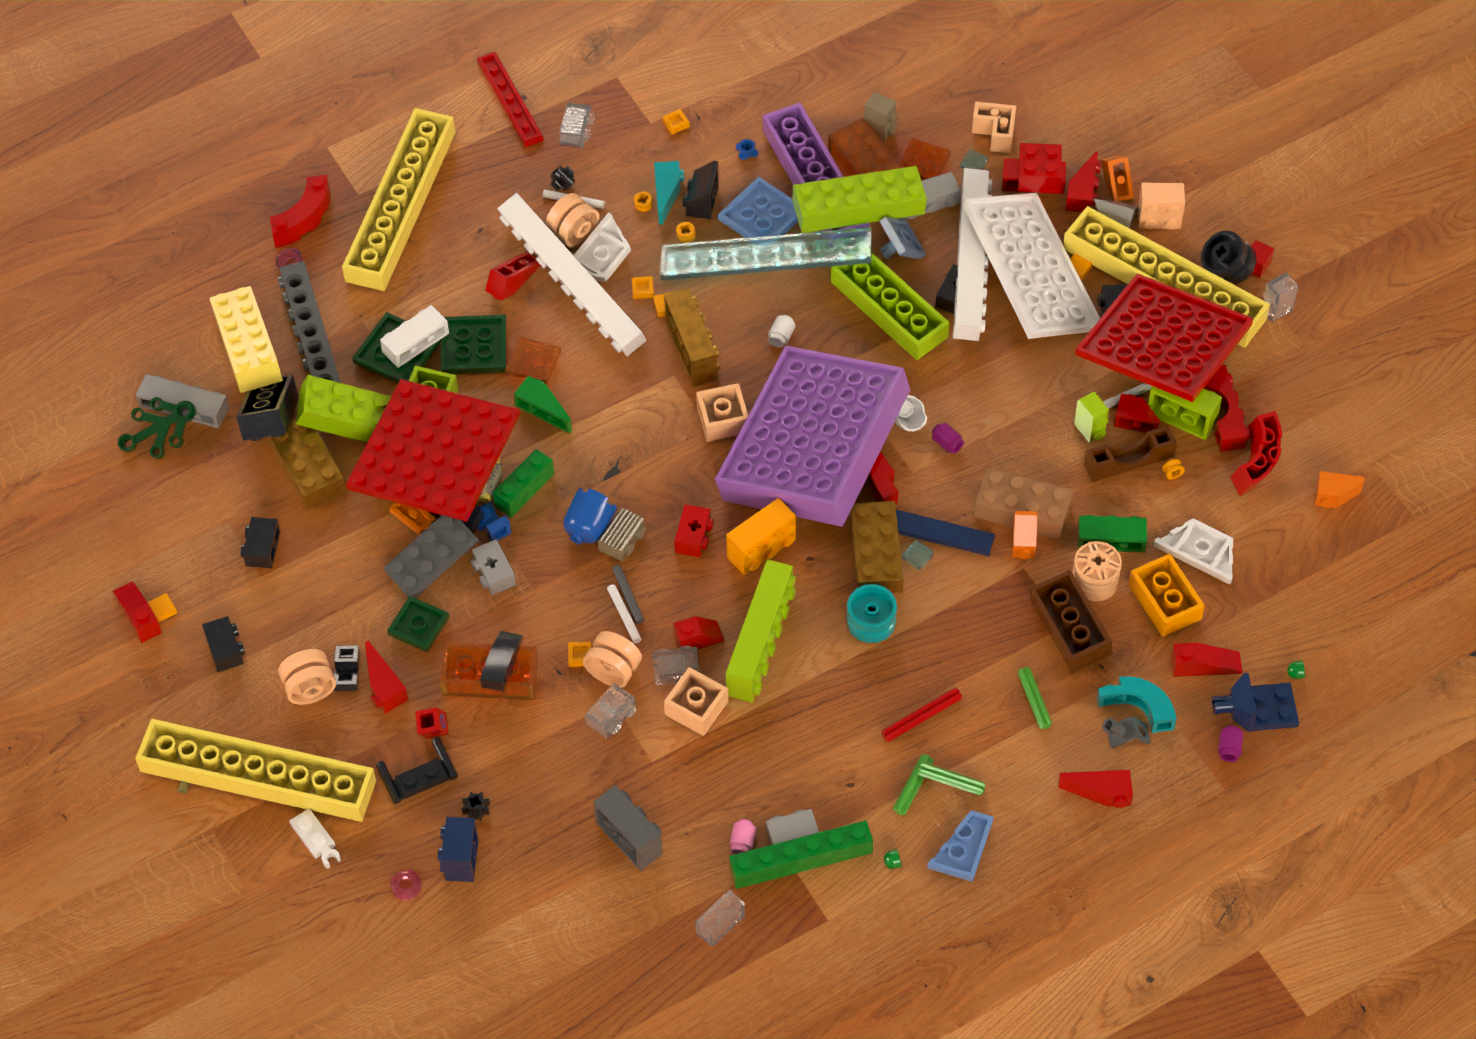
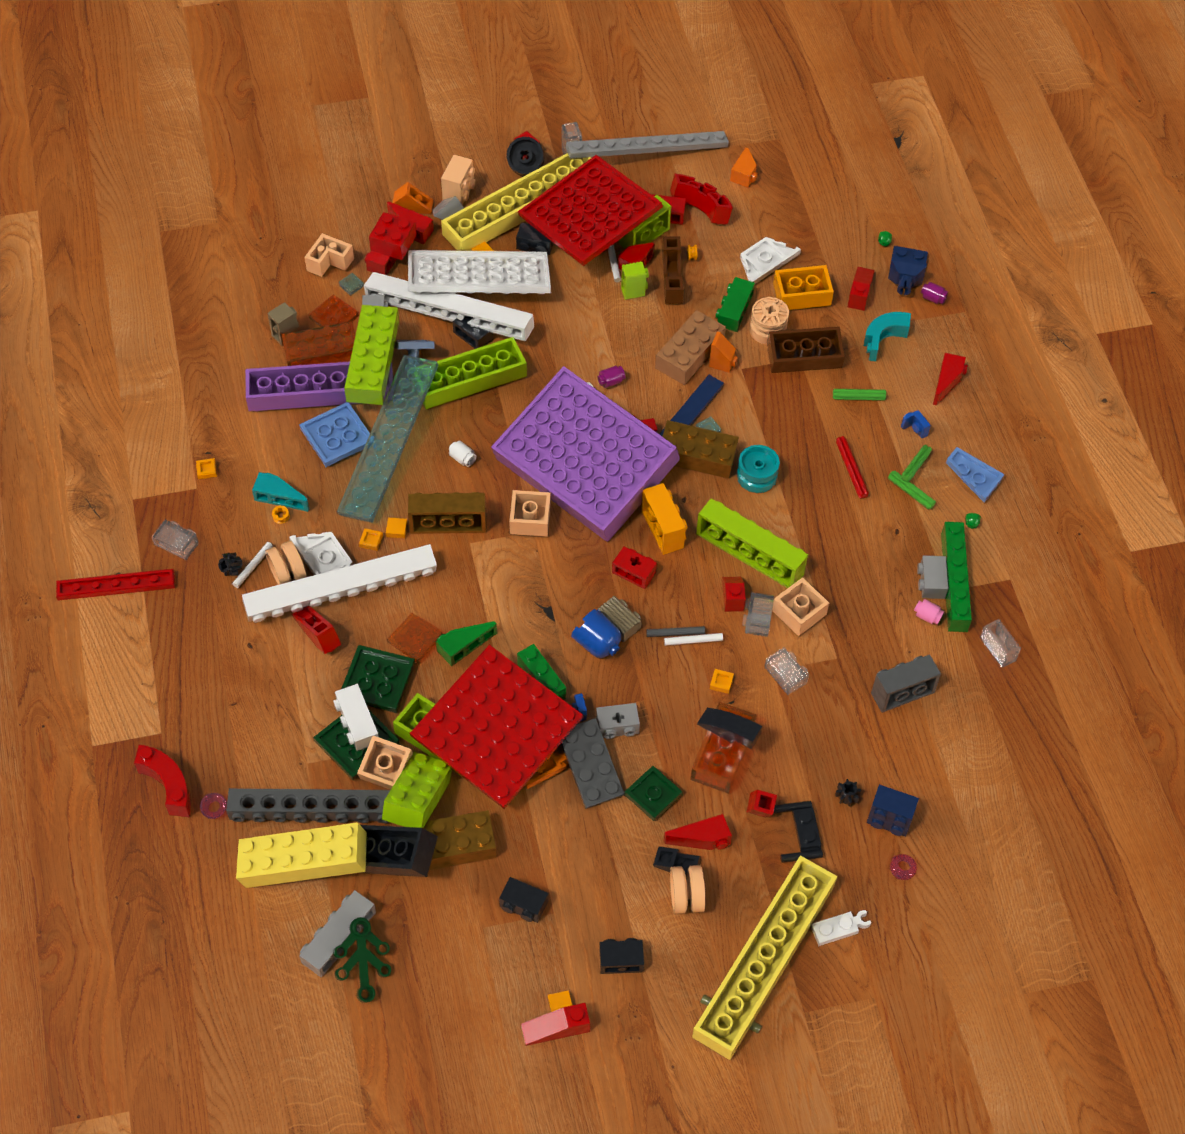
camera: 75 degrees left, 0 degrees up
light yellow brick [342,108,456,291] -> none
light nougat wheel [583,631,642,688] -> none
light orange bush [676,222,696,242] -> none
black slope [683,161,719,220] -> none
blue plate [735,139,758,160] -> none
dark grey bracket [1102,716,1151,748] -> none
none -> light nougat brick [357,736,413,790]
none -> light grey plate [566,131,729,159]
none -> blue bracket [901,410,931,439]

